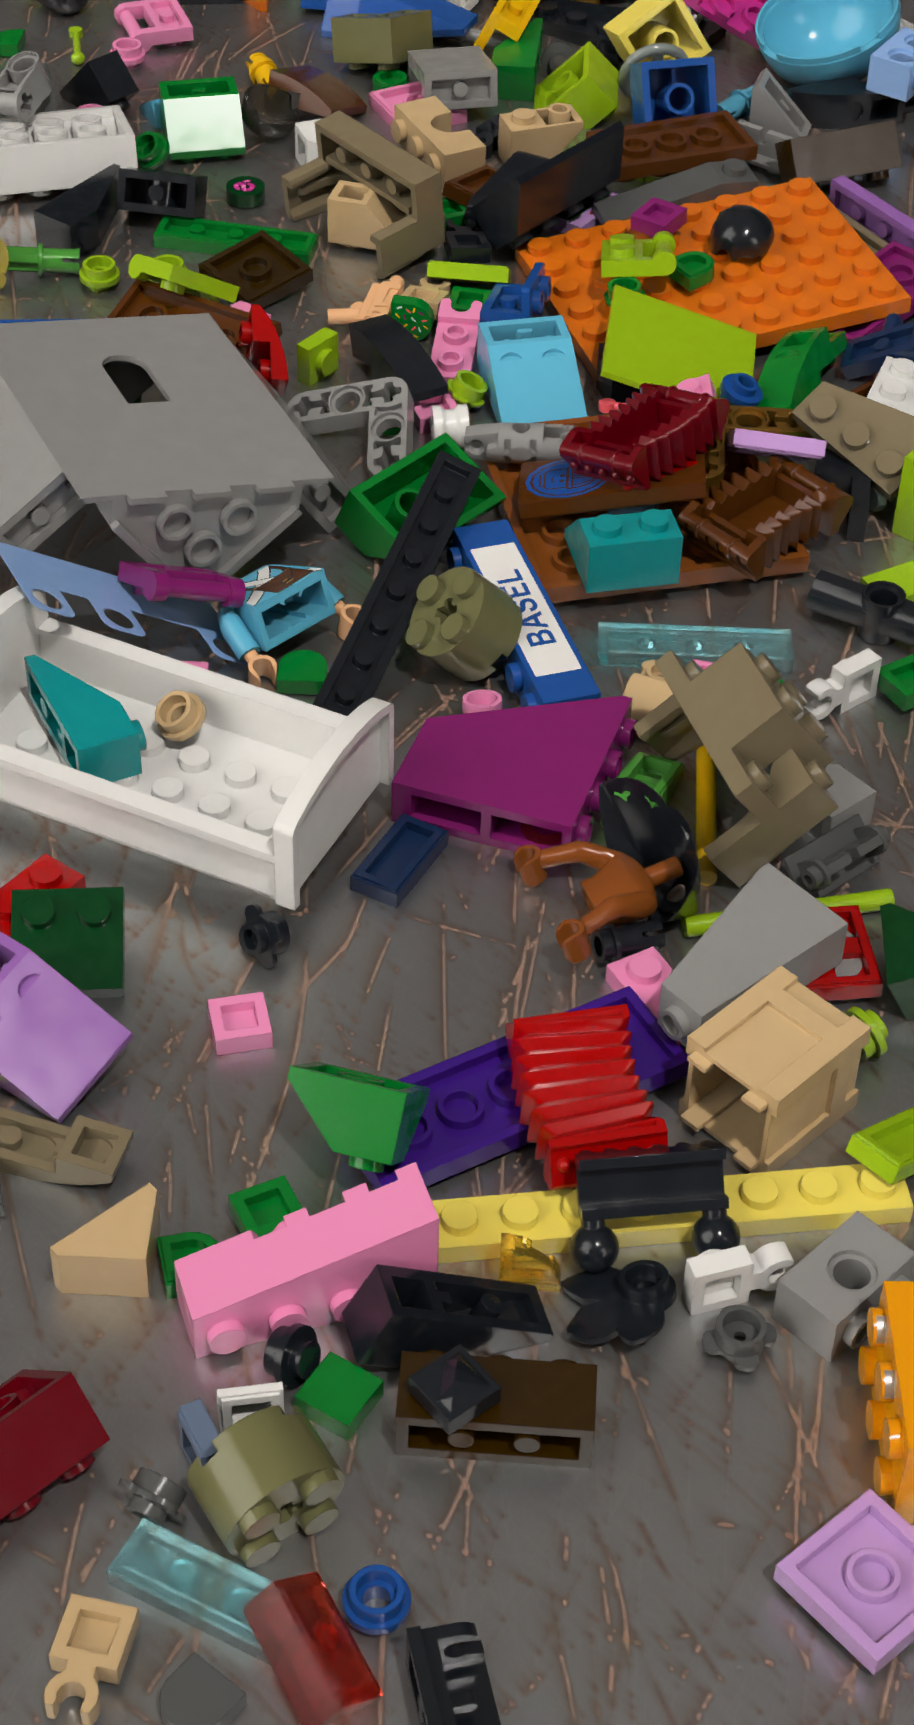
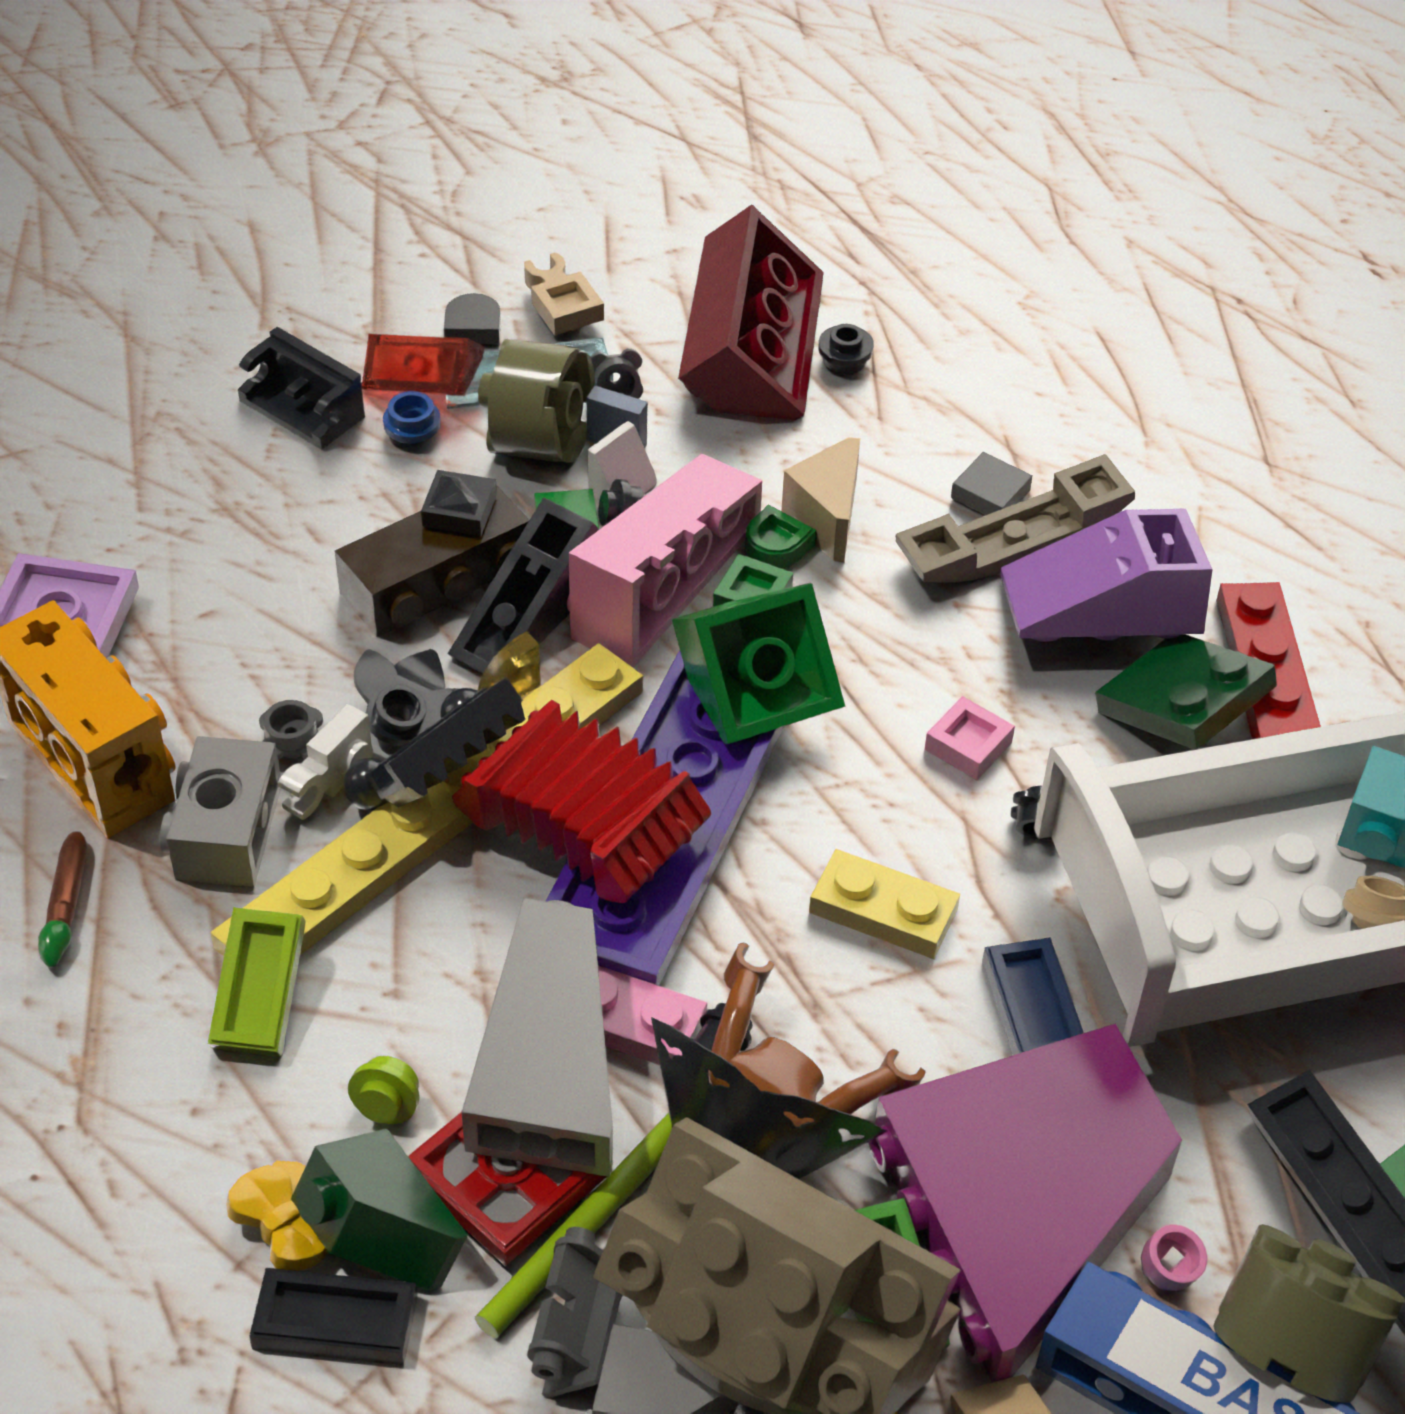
camera: 140 degrees right, 5 degrees up
tan container [678,965,872,1173] -> none
none -> light yellow plate [809,849,960,959]

